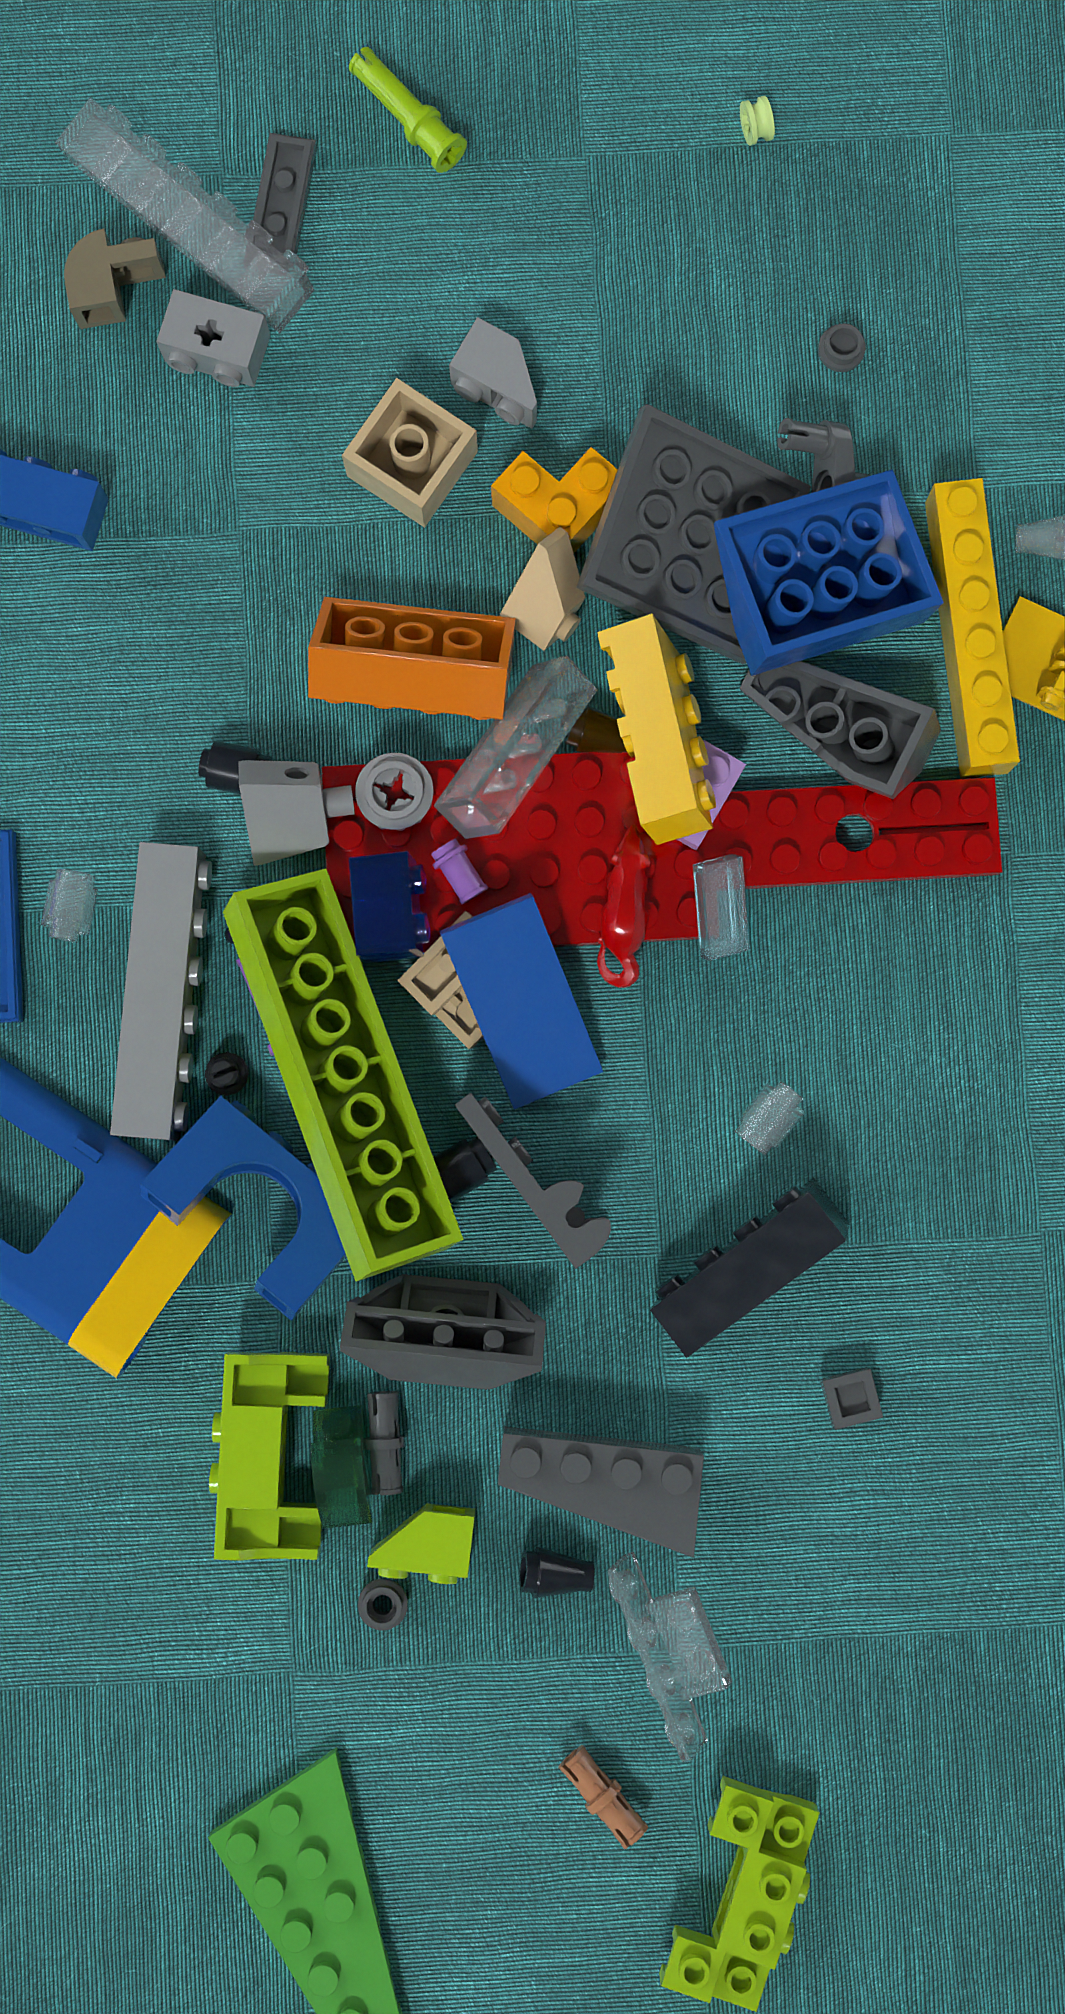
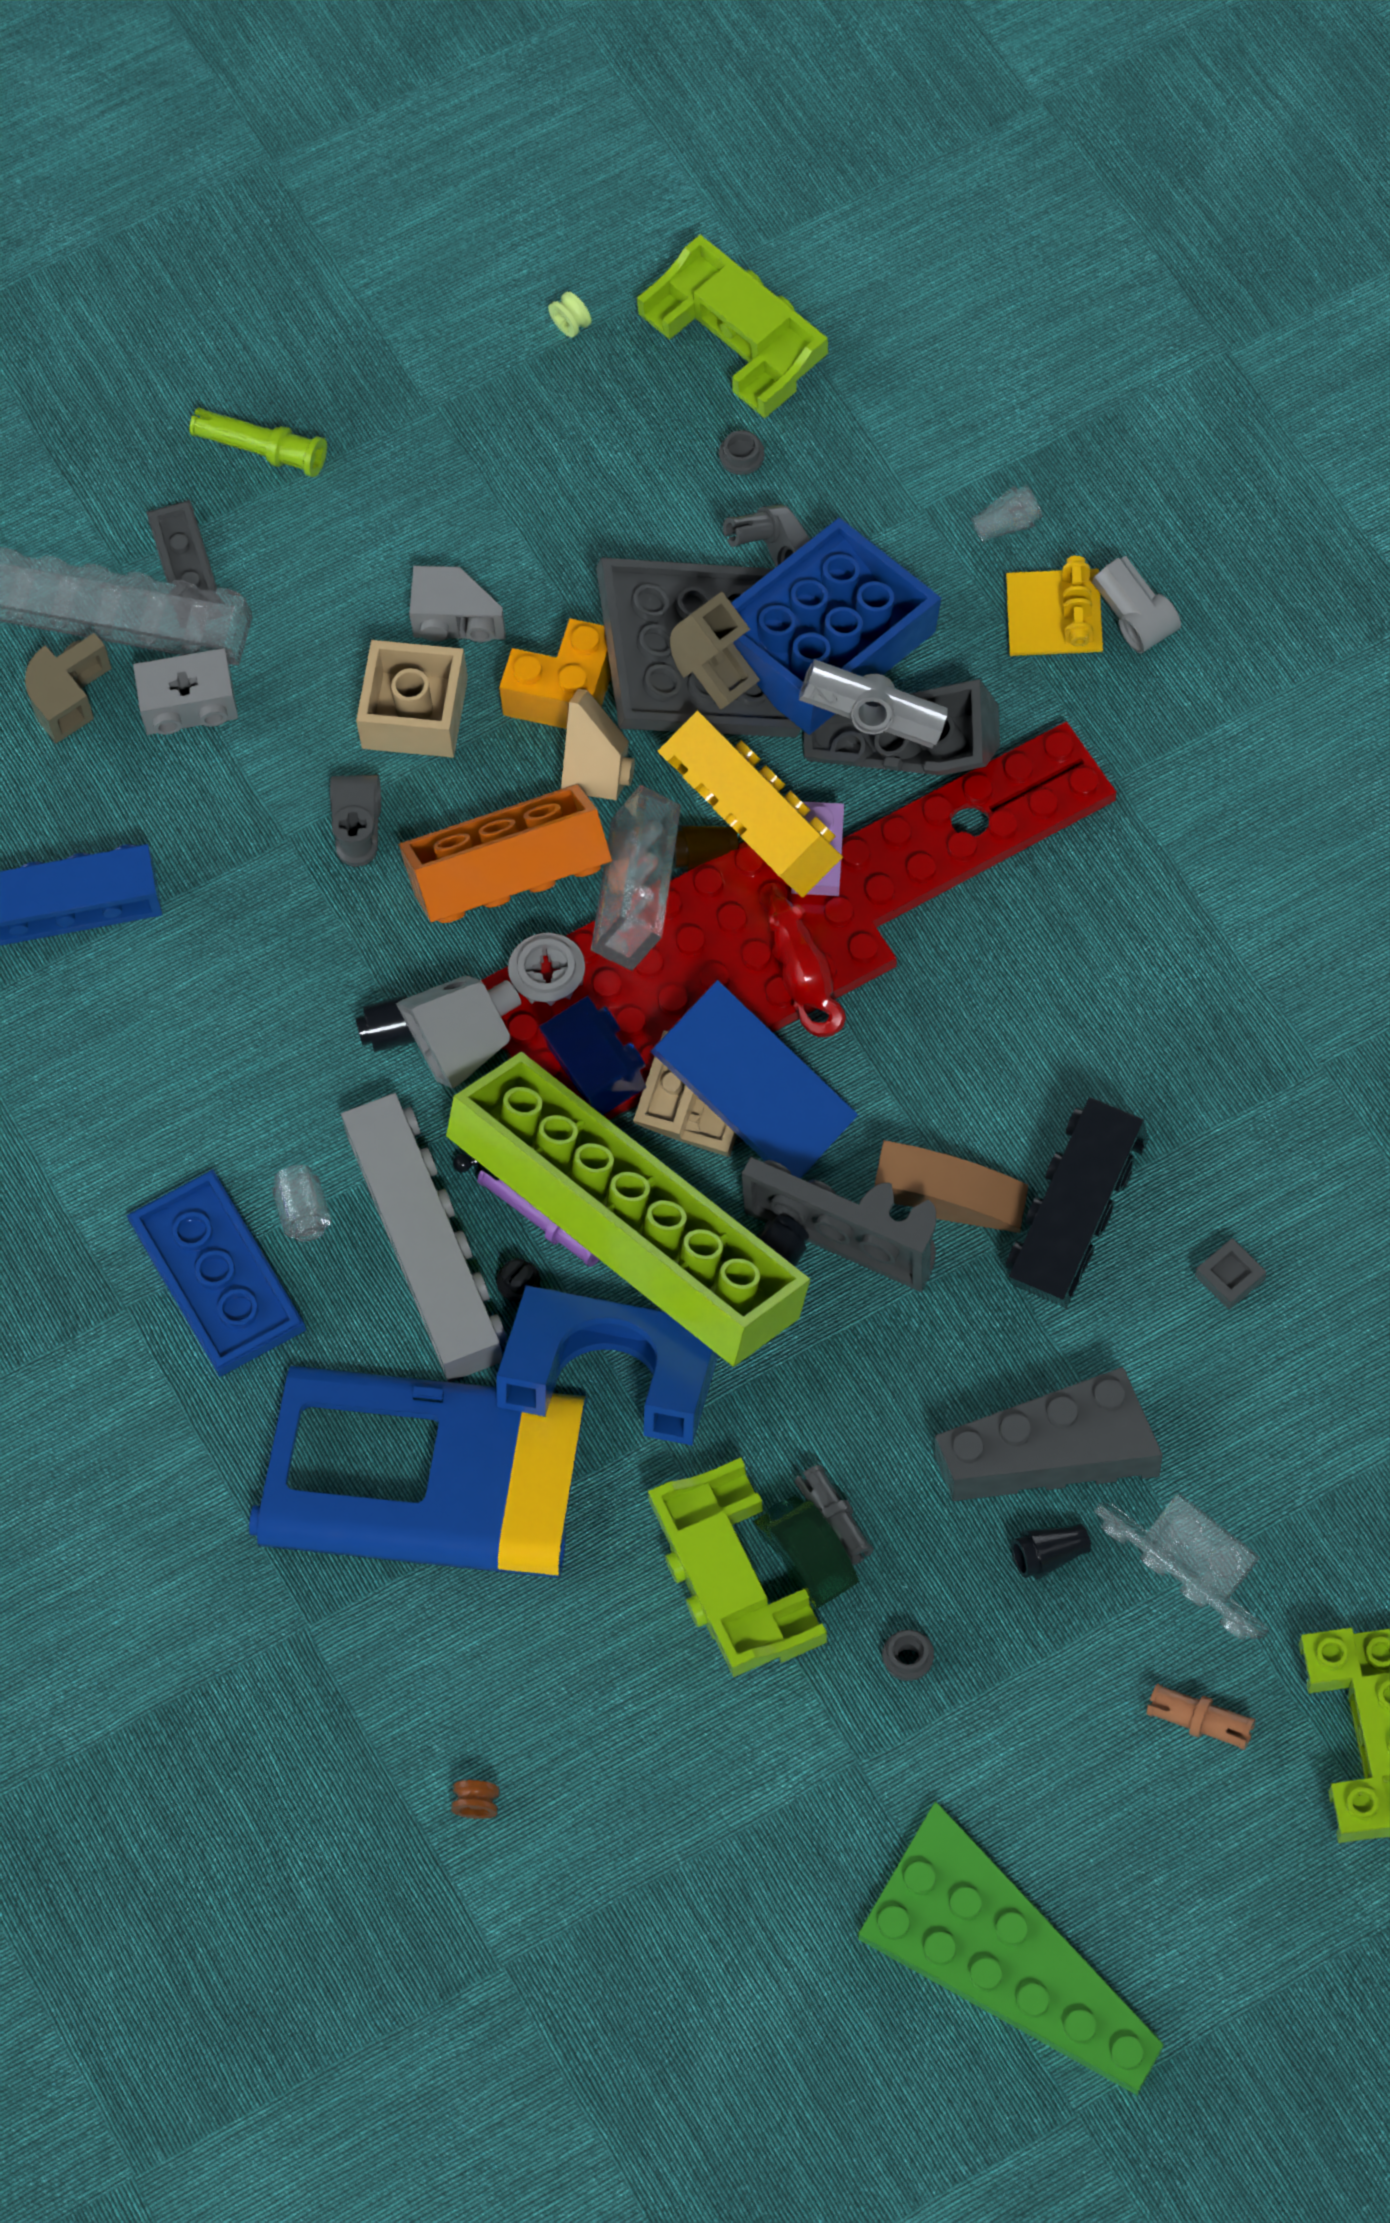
camera: 20 degrees left, 20 degrees down
dark grey wedge [340,1274,546,1390] -> none
lime slope [367,1503,476,1584] -> none
medium lavender pin [431,839,488,904] -> none
clear light blue tile [693,854,750,961] -> none
clear brick [734,1081,805,1156] -> none
yellow brick [925,478,1020,779] -> none
none -> dark grey piece [330,775,381,867]
none -> lime bracket [637,234,828,418]
none -> dark tan brick [670,591,760,710]
none -> light grey piece [799,660,948,748]
none -> medium nougat slope [874,1140,1029,1233]

